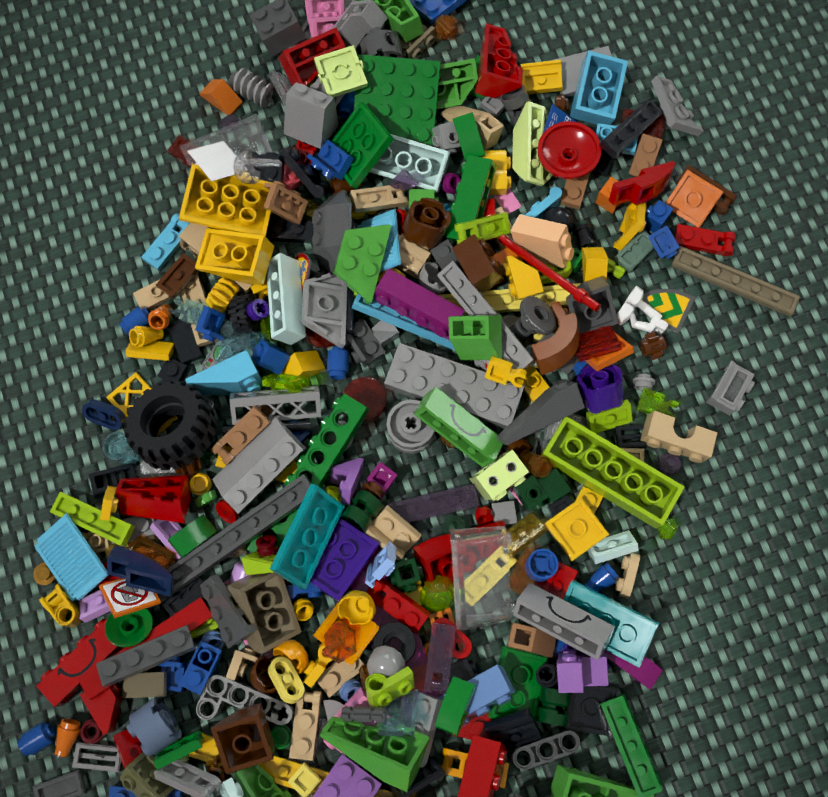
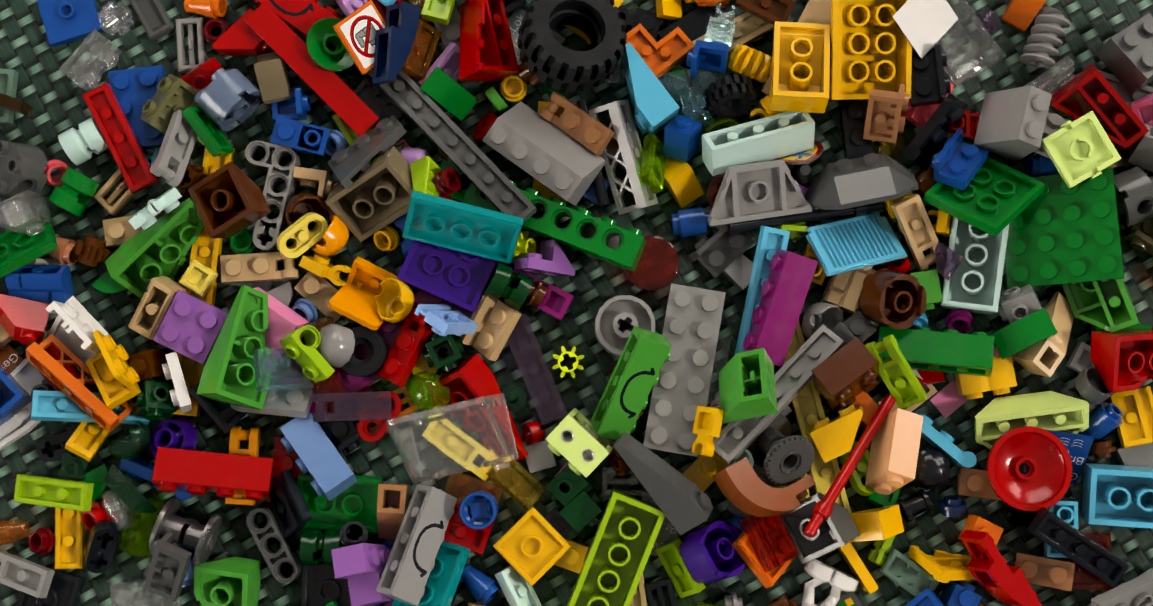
camera: 75 degrees right, 10 degrees up
dark grey plate [96,625,196,688] -> none
clear hair [233,150,260,184] -> none
dark purple bush [247,299,269,321] -> none
clear orange brick [322,622,357,664] -> none
bright green wing [333,224,391,305] -> none
dark grey axle [341,706,388,723] -> none
green slope [435,676,476,736] -> none
clear orange cone [520,450,552,478] -> none
none -> neon yellow gear [552,346,584,379]
none -> orange plate [624,23,695,78]
none -> yellow tile [838,542,878,594]
none -> yellow tile [928,209,953,238]
none -> dark blue plate [938,495,967,517]
none -> blue brick [1081,402,1122,441]

